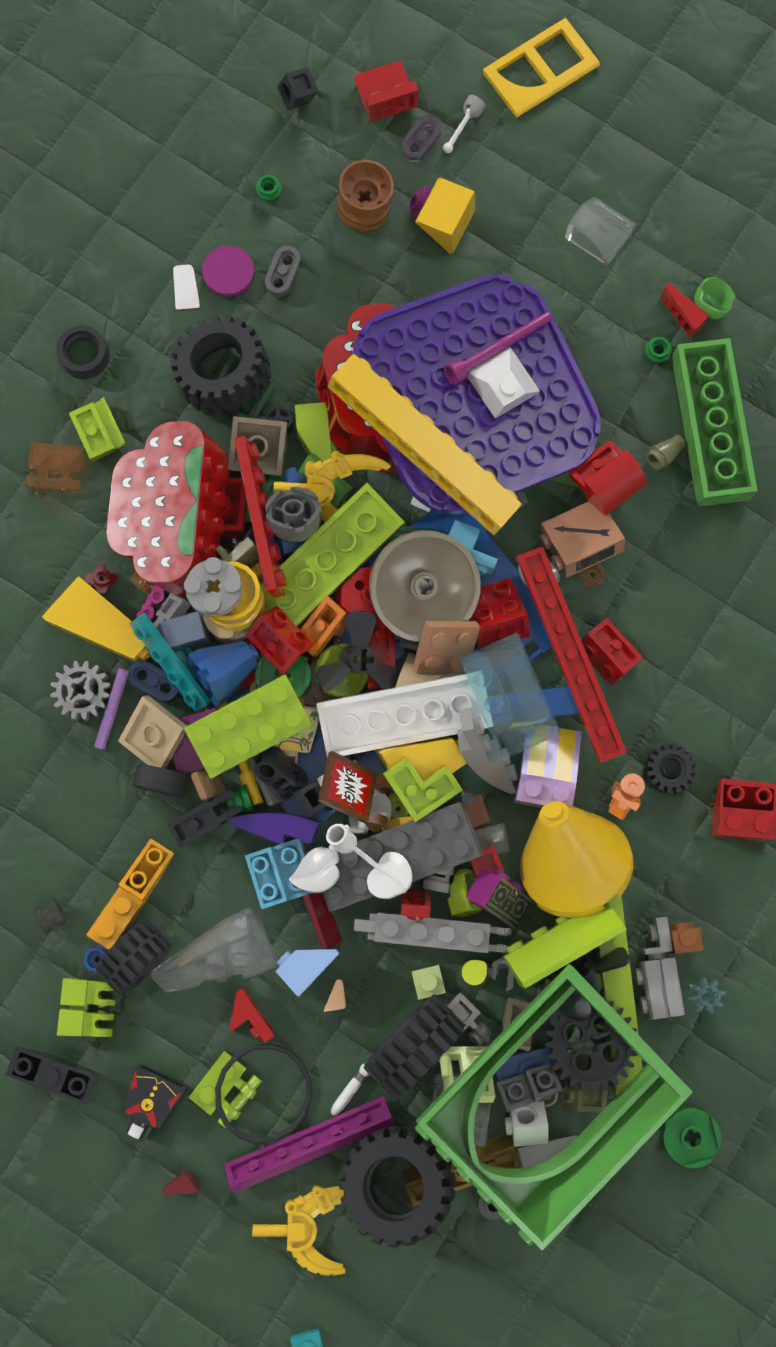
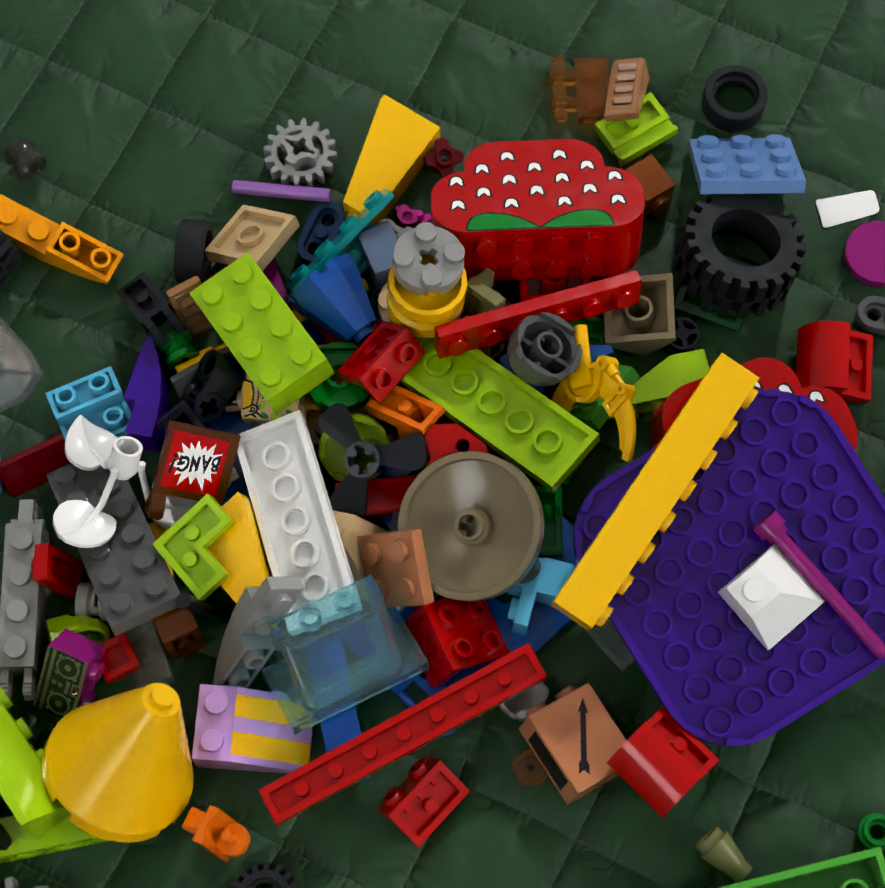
camera: 85 degrees right, 10 degrees down
none -> medium nougat slope [604,58,650,121]
none -> dark orange brick [625,154,675,216]
none -> medium blue plate [688,134,806,194]
none -> red brick [796,321,873,405]

